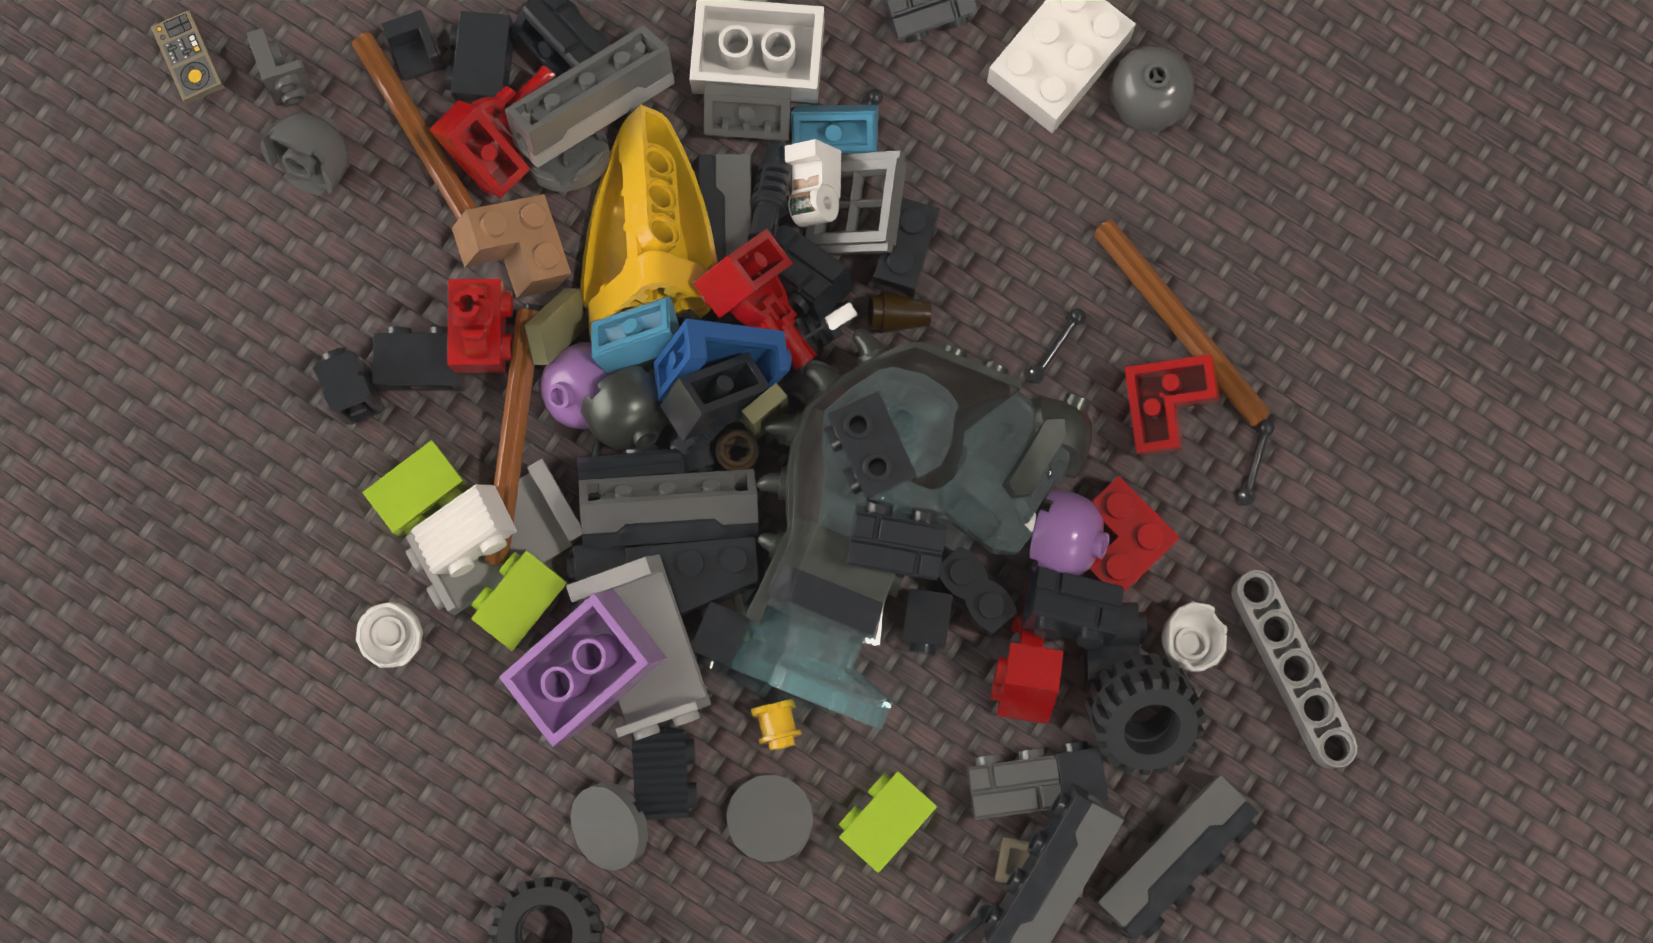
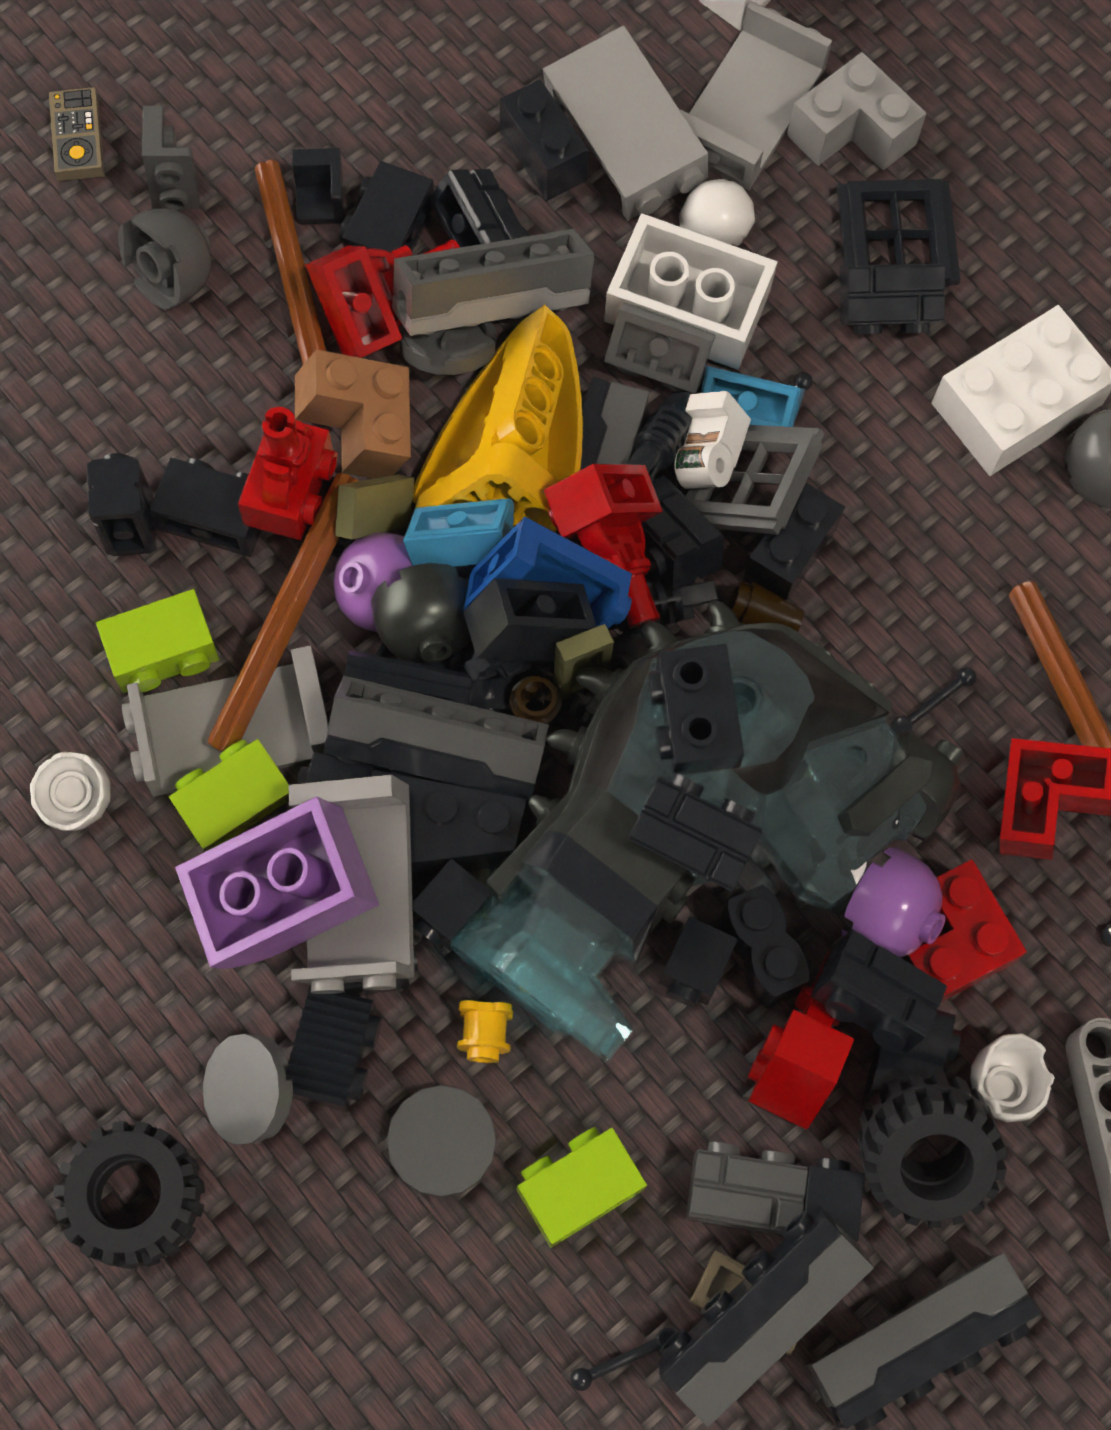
camera: 10 degrees right, 10 degrees down
white brick [411,484,517,577] -> none

